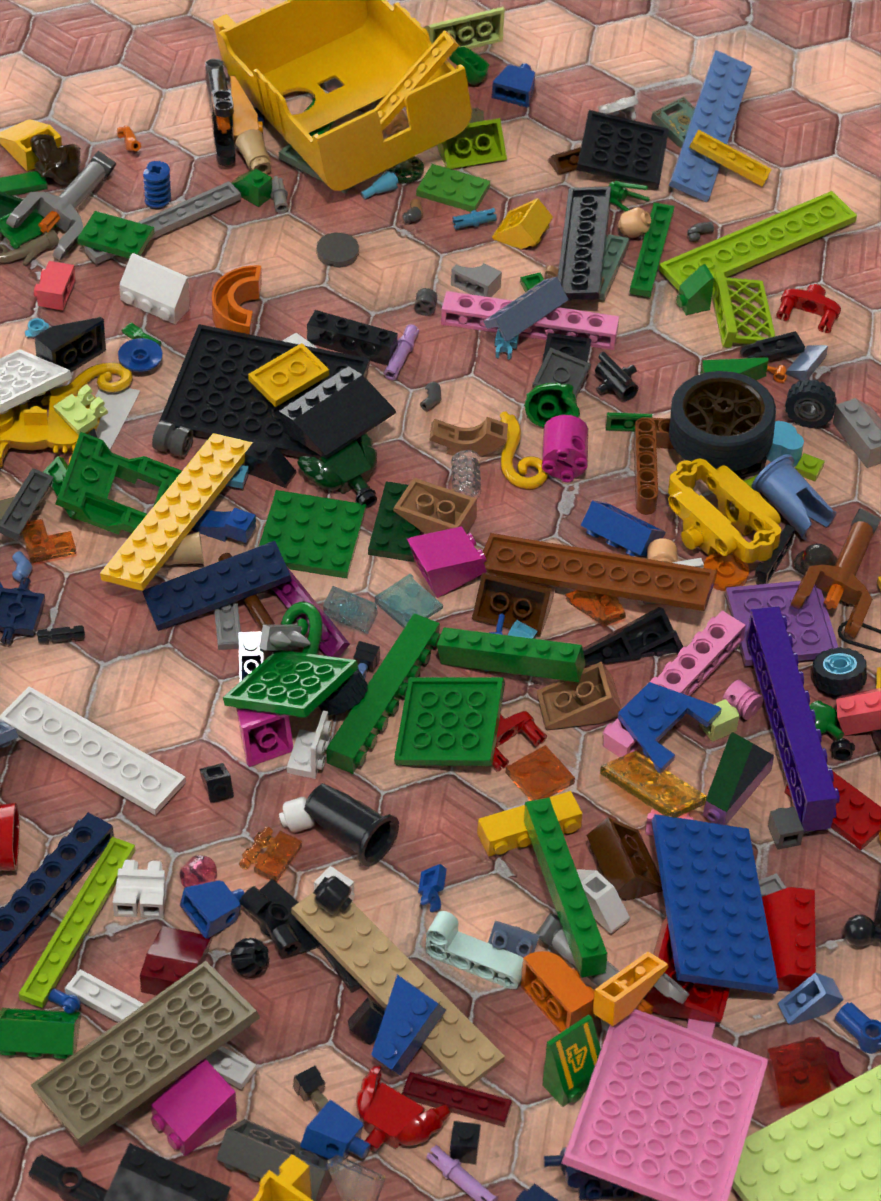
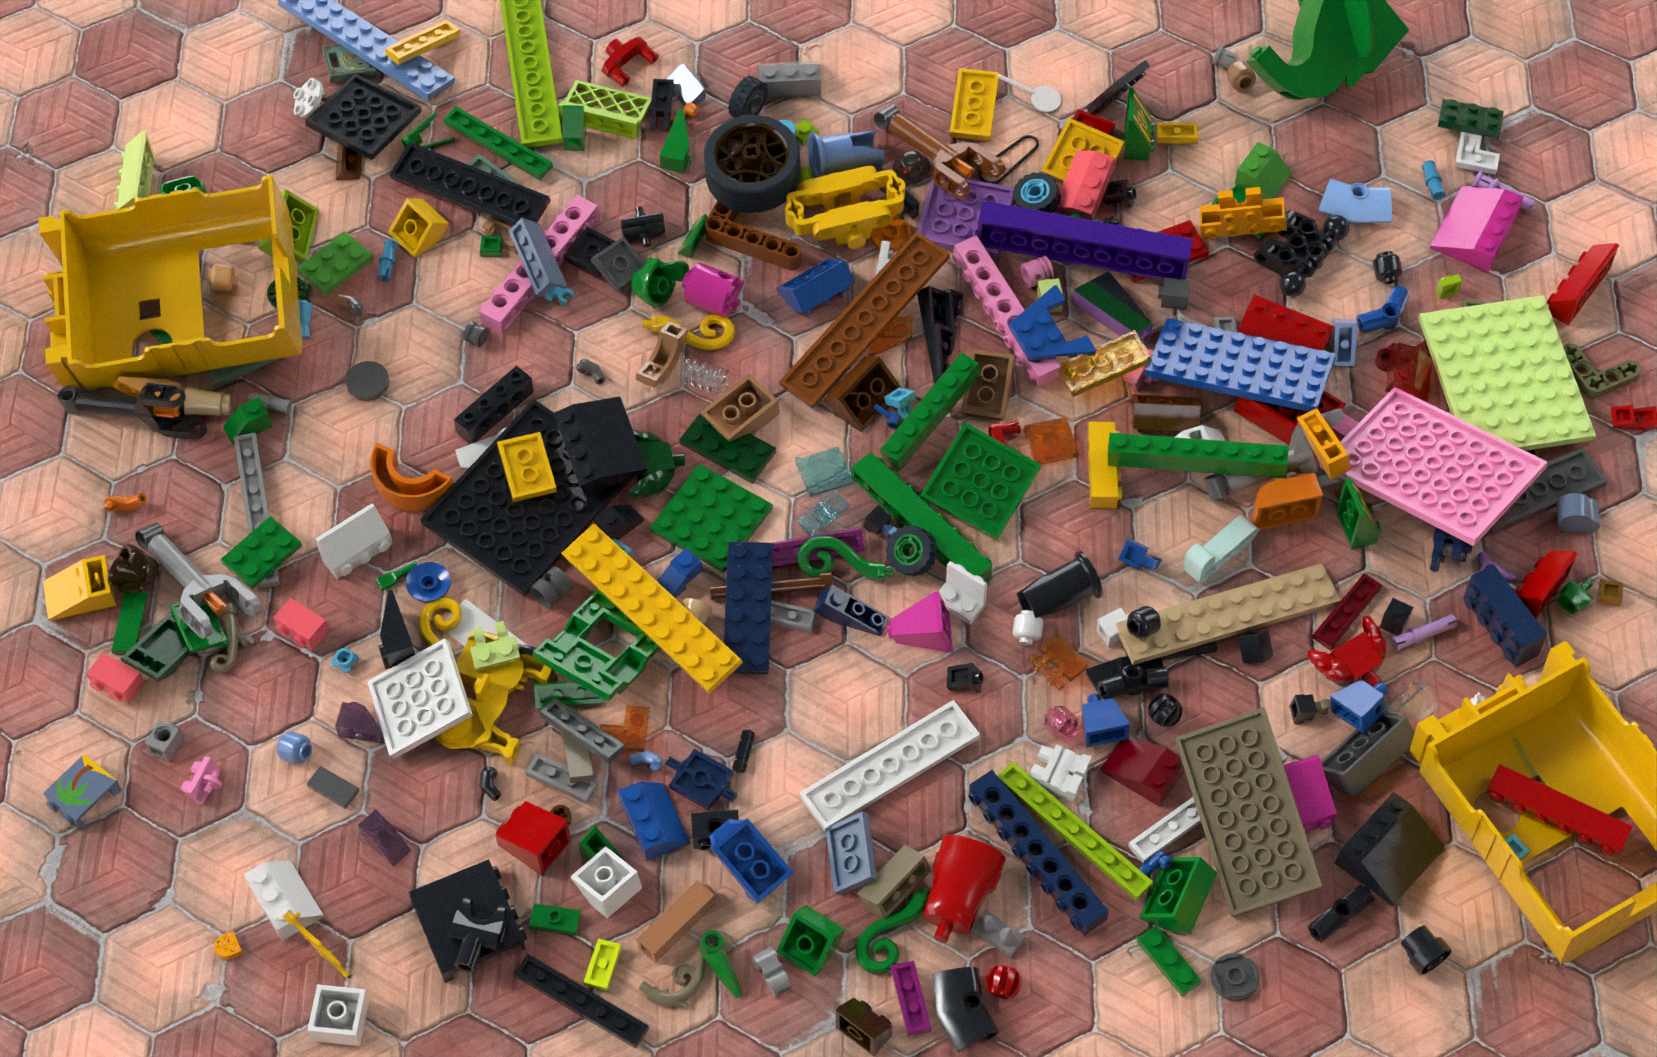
camera: 65 degrees left, 10 degrees up
blue piece [143,161,171,208] -> none
green plate [223,650,359,718] -> none
light grey tile [259,624,311,650] -> none
black plate [355,488,377,509] -> none
blue wedge [371,974,446,1075] -> none
yellow plate [374,30,459,131] -> none
lavender pin [384,324,419,380] -> none
dark pink slope [407,526,487,598] -> none
light grey arch [451,263,502,297] -> none
sand blue hips [488,920,539,957] -> none
blue torso [492,63,535,108] -> none
light nougat head [618,207,651,238] -> none
light nougat head [647,538,678,563] -> none
dark grey arm [687,222,714,242] -> none

